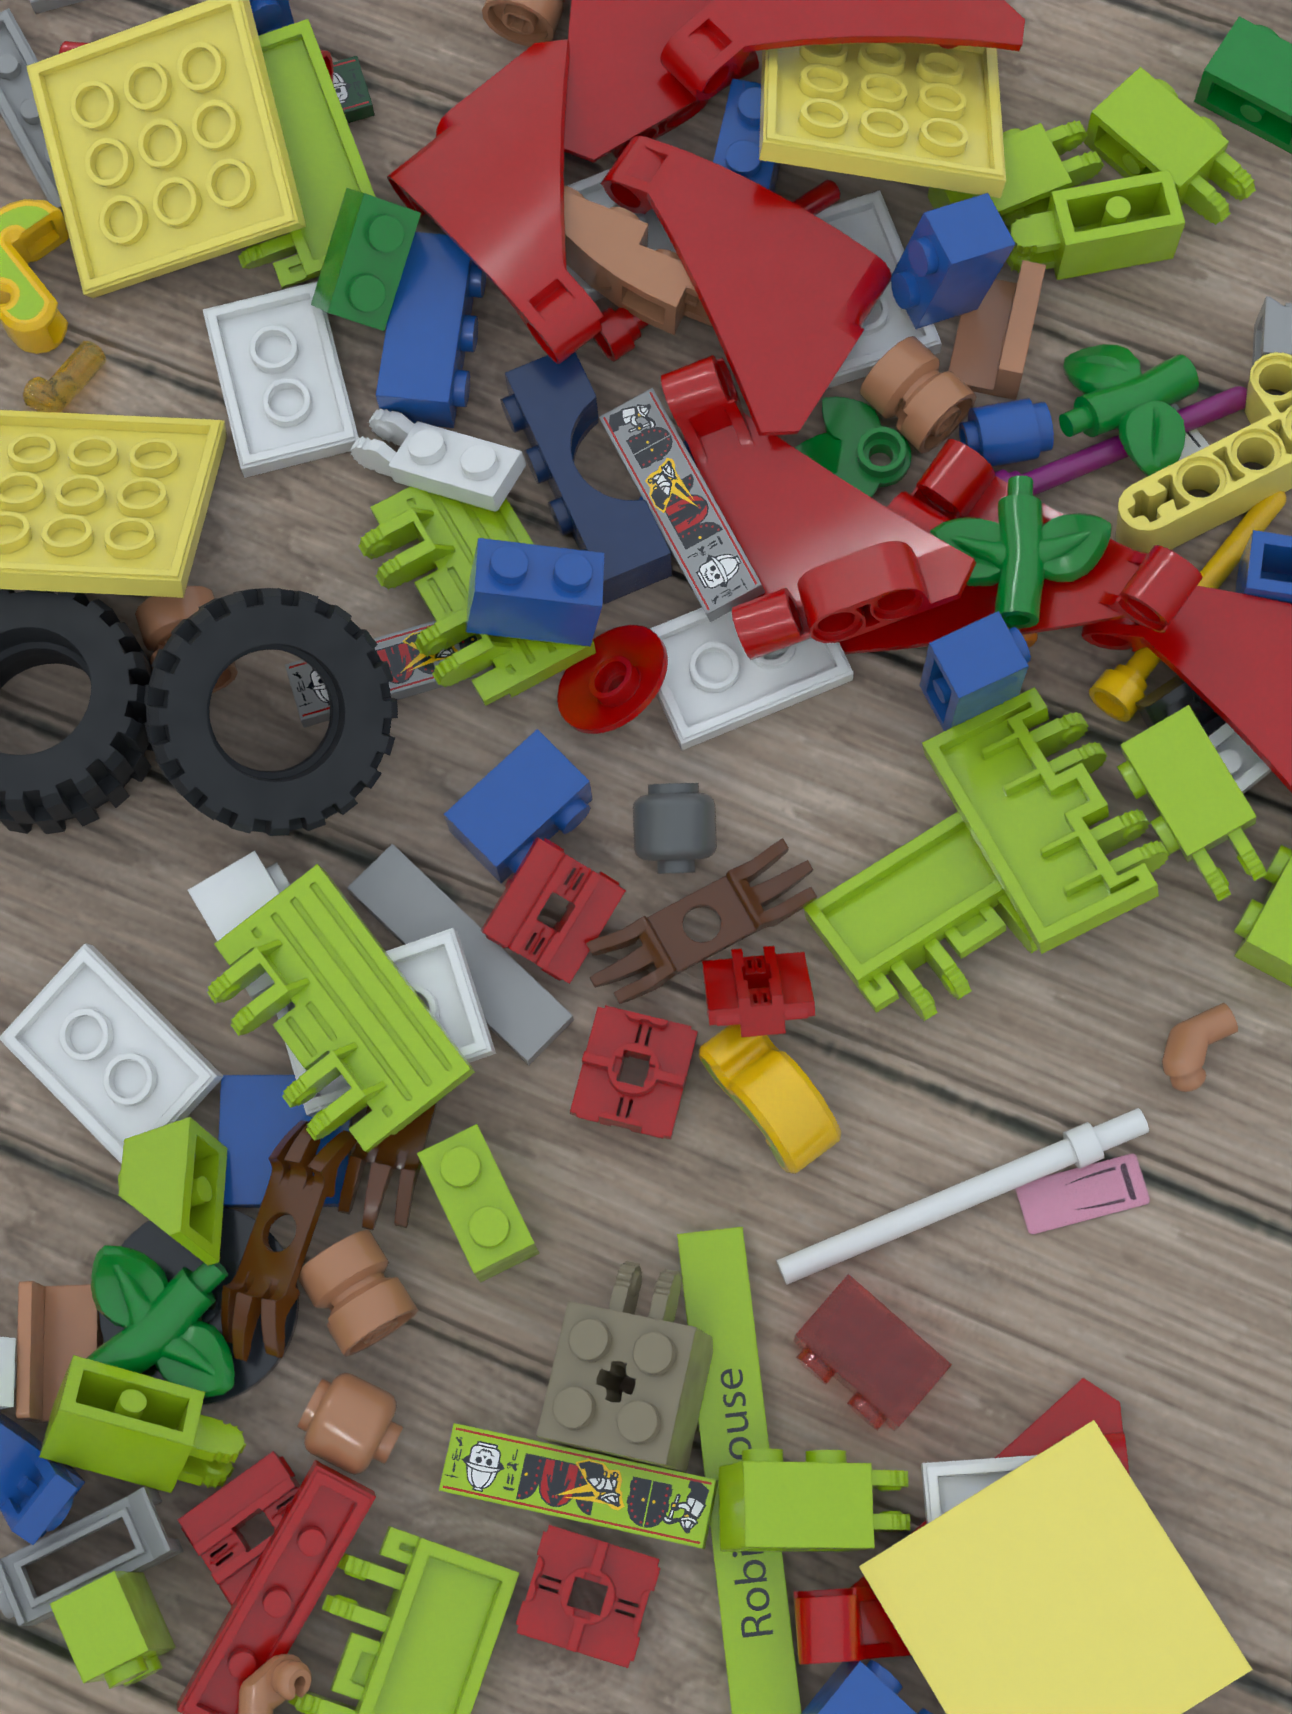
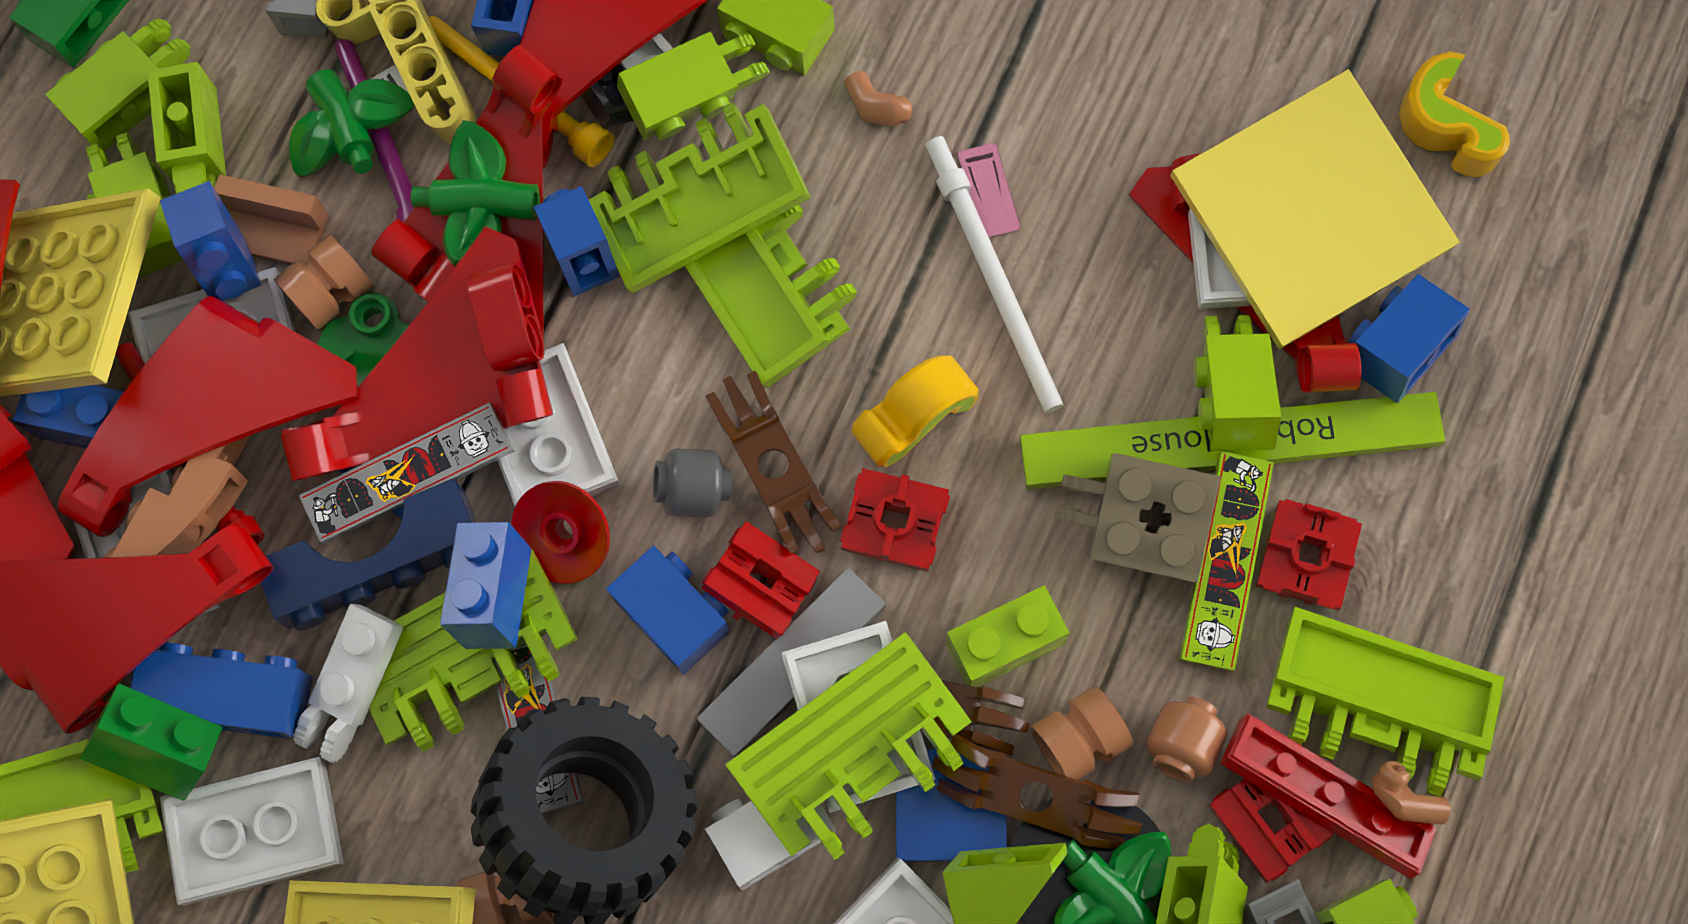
camera: 90 degrees left, 0 degrees up
red piece [702,946,815,1037] -> none
clear red brick [793,1274,952,1431] -> none
blue brick [959,398,1054,467] -> none

